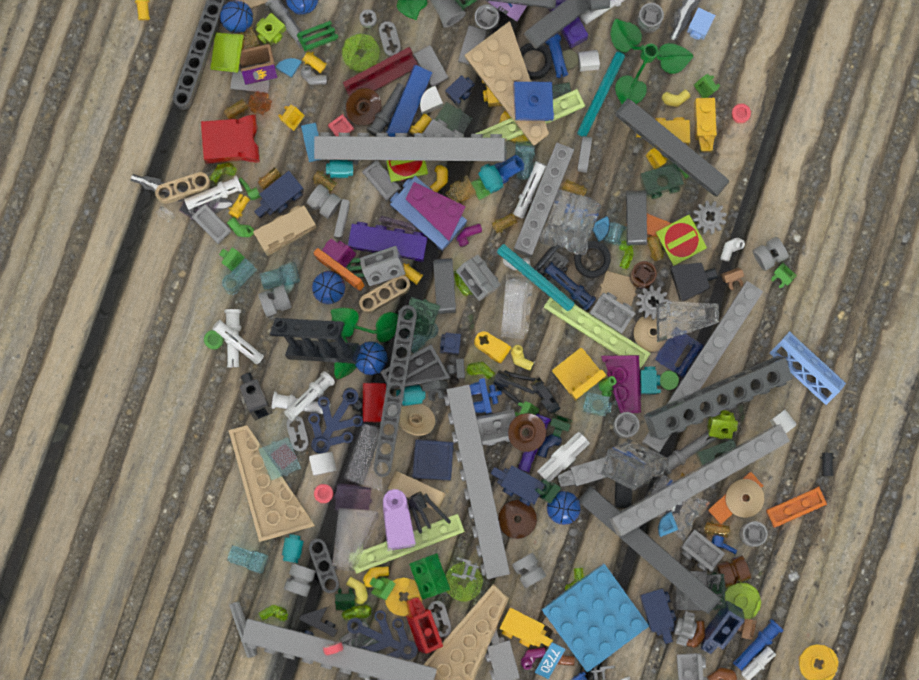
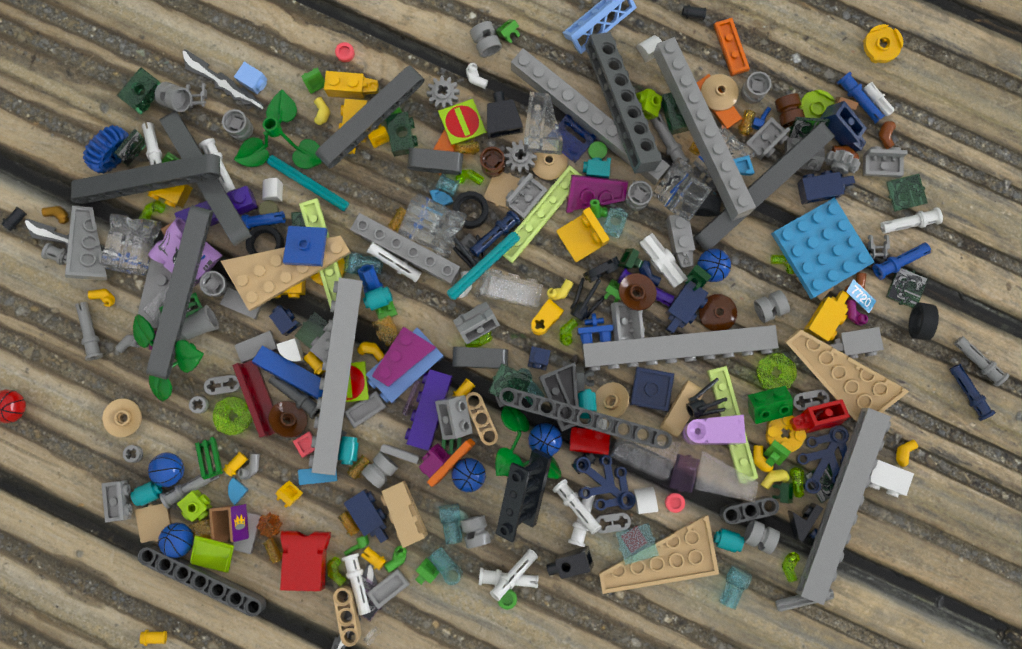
camera: 80 degrees left, 0 degrees up
coral tile [323,642,343,655] -> none
dark grey tile [447,358,465,380] -> none
light grey piece [451,557,480,581] -> none
magenta arm [456,224,482,247] -> none
clear yellow pin [492,212,517,233] -> none
light grey beam [577,136,592,173] -> none
medium nougat tile [721,268,744,290] -> none

